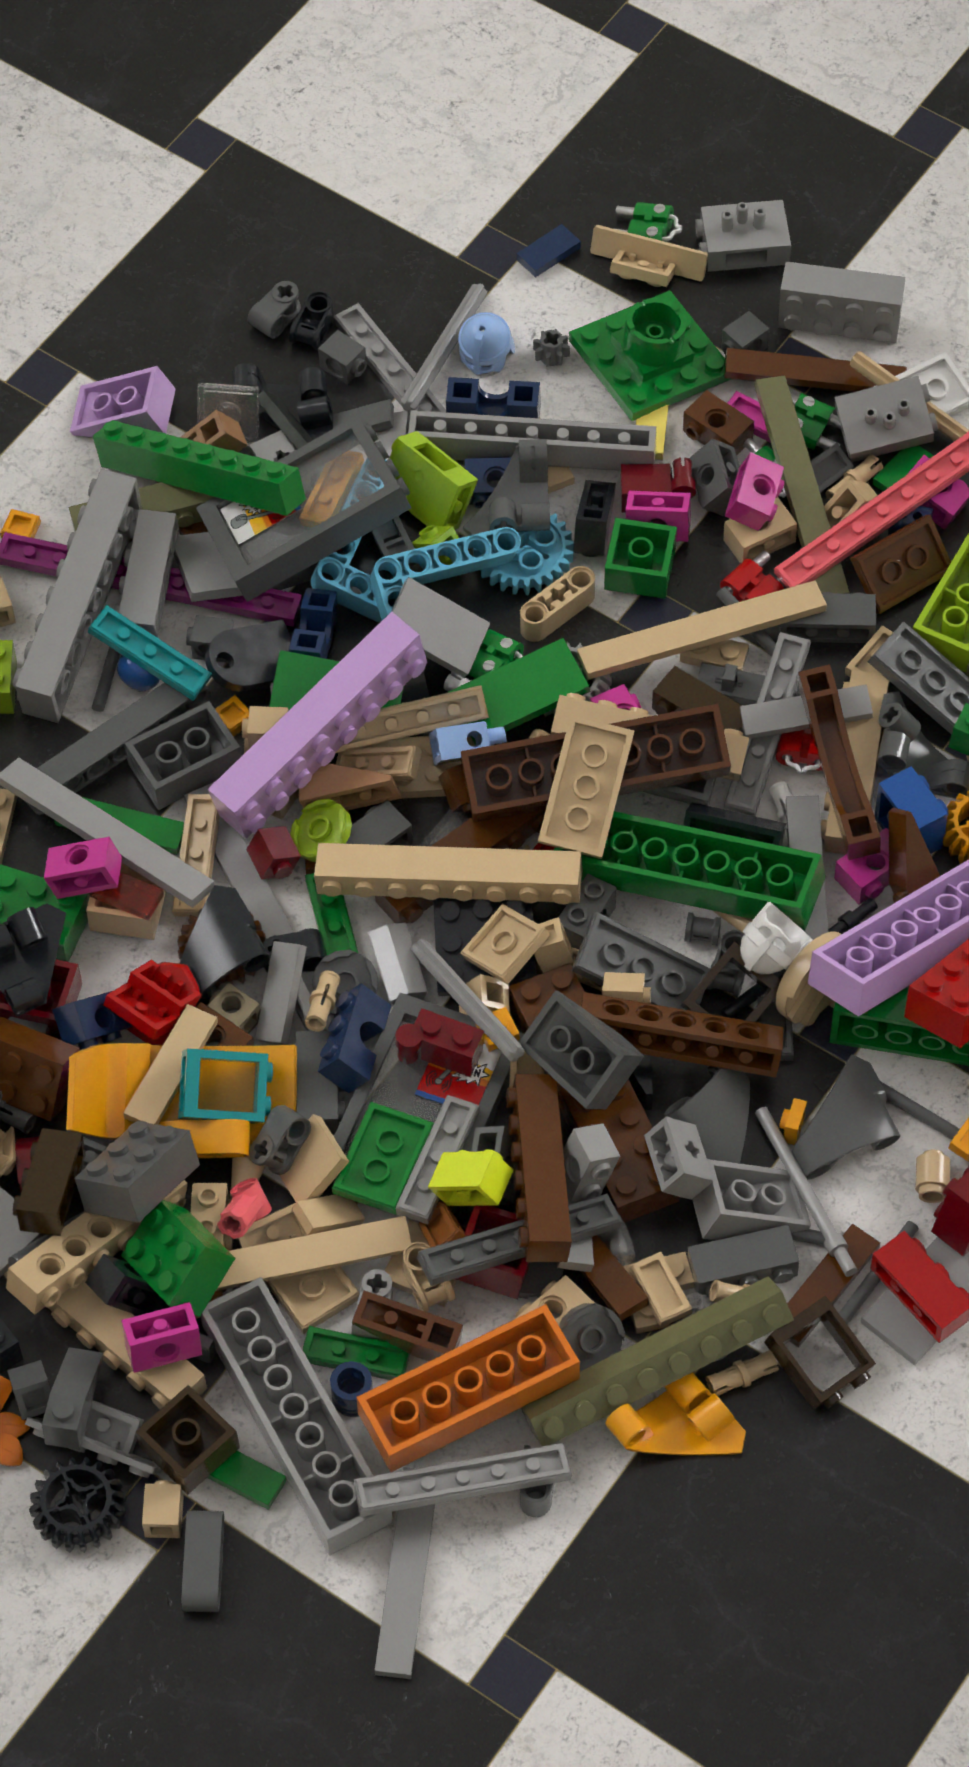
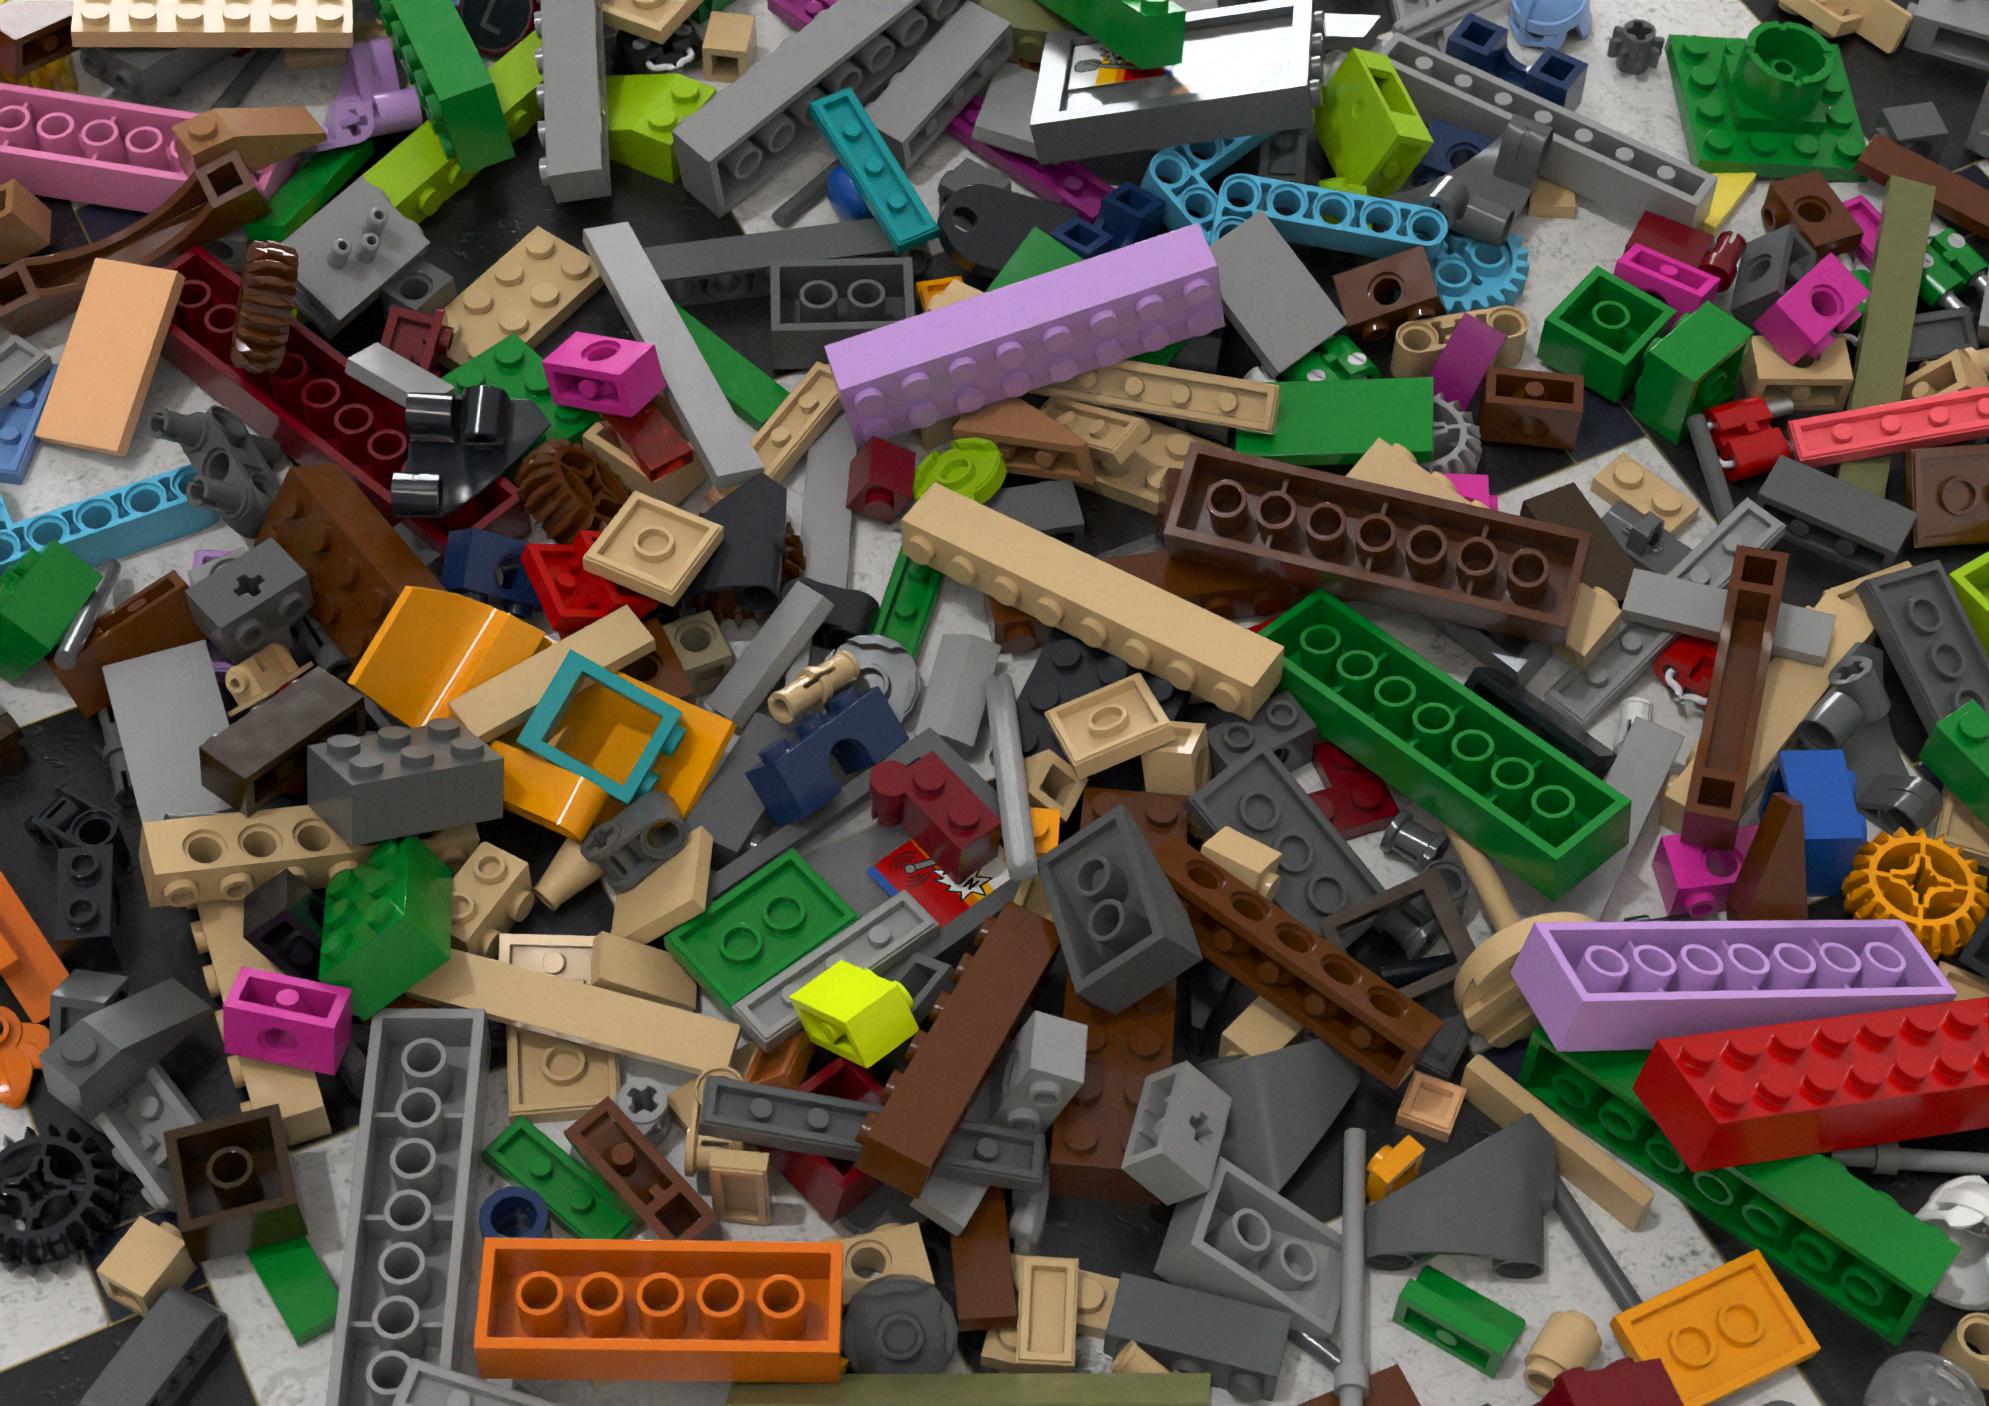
camera: 25 degrees right, 5 degrees down
coral piece [217,1178,272,1239] -> none
light blue torso [429,721,507,766] -> none
tan plate [538,715,635,859] -> none
black slope [573,480,616,557] -> none
tan tile [577,580,827,680] -> none
white helmet [740,902,813,975] -> none
none -> reddish brown gear [515,438,632,545]
none -> tan tile [582,491,724,607]
none -> tan tile [709,1148,773,1225]
none -> tan brick [1218,995,1306,1058]
none -> dark red plate [1308,741,1400,841]
none -> reddish brown brick [1333,245,1446,341]
none -> green panel [1392,1265,1526,1380]
none -> light nougat tile [1395,1070,1467,1143]
none -> magenta slope [1429,312,1508,412]
none -> tan tile [1460,1054,1655,1233]
none -> reddish brown brick [1478,366,1584,450]
none -> green brick [1631,301,1754,446]

